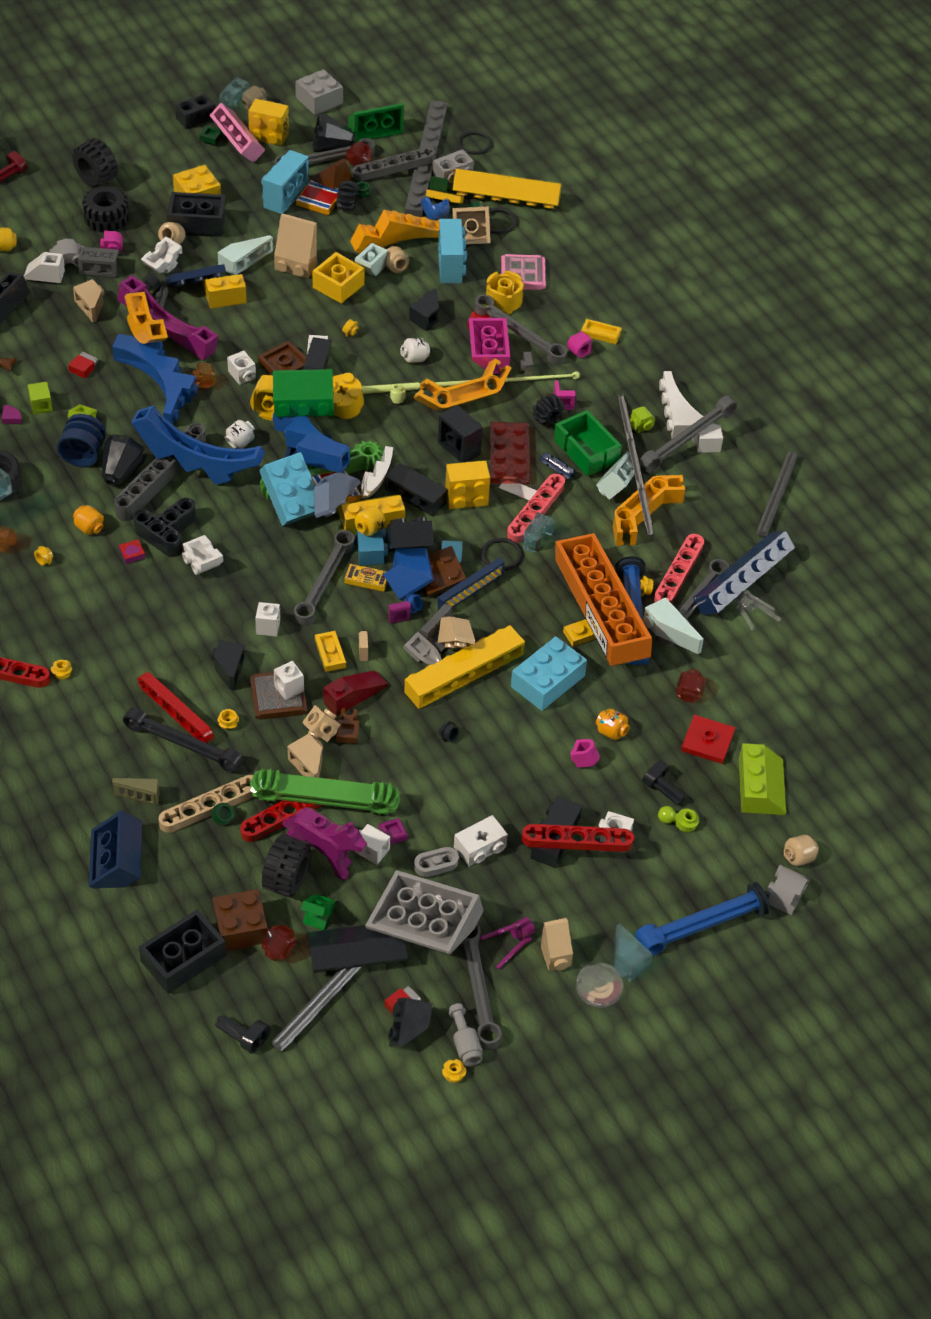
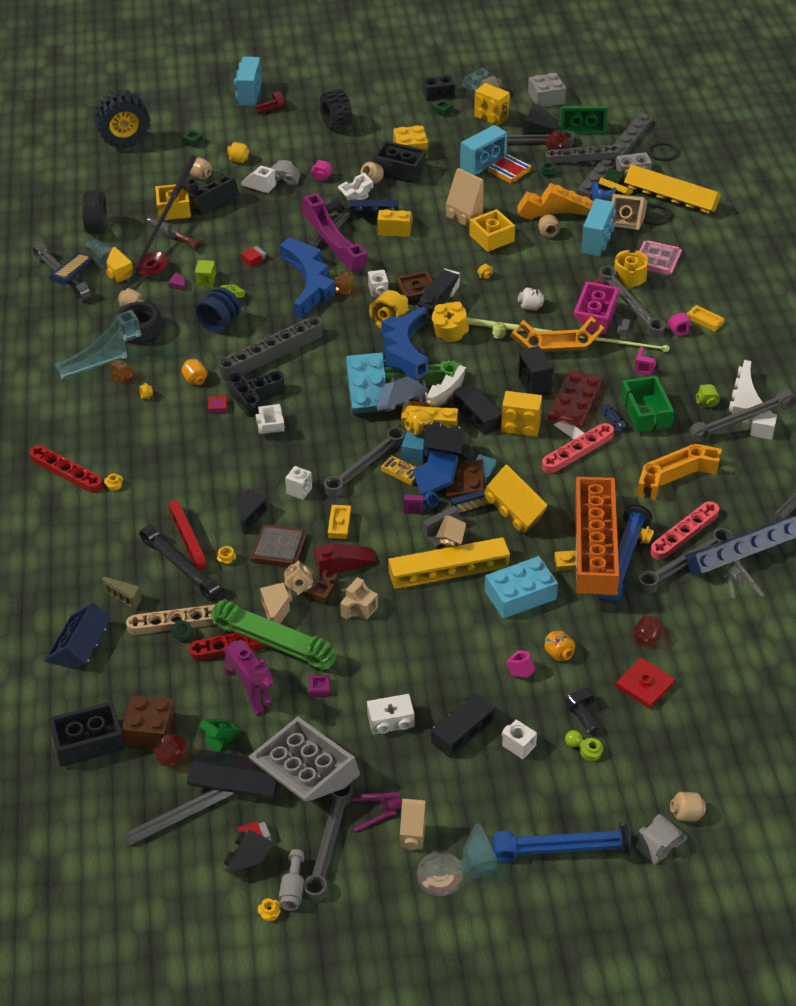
camera: 25 degrees right, 5 degrees down
tan slope [73,279,104,323] -> none
dark grey panel [78,247,119,278] -> none
black tyre [82,186,129,232] -> none
black cone [102,434,147,486] -> none
light orange arch [125,292,168,344] -> none
blue arch [131,405,265,485] -> none
bright pink brick [210,103,265,163] -> none
black piece [215,1014,271,1054] -> none
light aqua slope [218,235,273,275] -> none
white head [225,420,255,449] -> none
black tyre [262,834,311,898] -> none
green slope [273,369,334,417] -> none
white brick [274,661,304,700] -> none
reddish brown slope [312,158,353,189] -> none
black gear [337,181,359,212] -> none
light aqua slope [355,243,388,276] -> none
white brick [355,824,390,865] -> none
tan tile [359,631,368,661] -> none
light grey plate [403,632,442,665] -> none
black slope [409,288,439,331] -> none
light grey plate [414,847,459,877] -> none
black plate [439,721,459,742] -> none
black piece [480,538,523,570] -> none
red beam [522,824,634,852] -> none
clear light blue leg [523,512,556,552] -> none
black gear [532,393,565,427] -> none
light aqua slope [596,451,640,500] -> none
light grey piece [618,395,653,535] -> none
light aqua slope [643,597,703,654] -> none
lime slope [739,743,786,815] -> none
none -> tan brick [340,577,378,620]
none -> yellow slope [484,464,548,534]

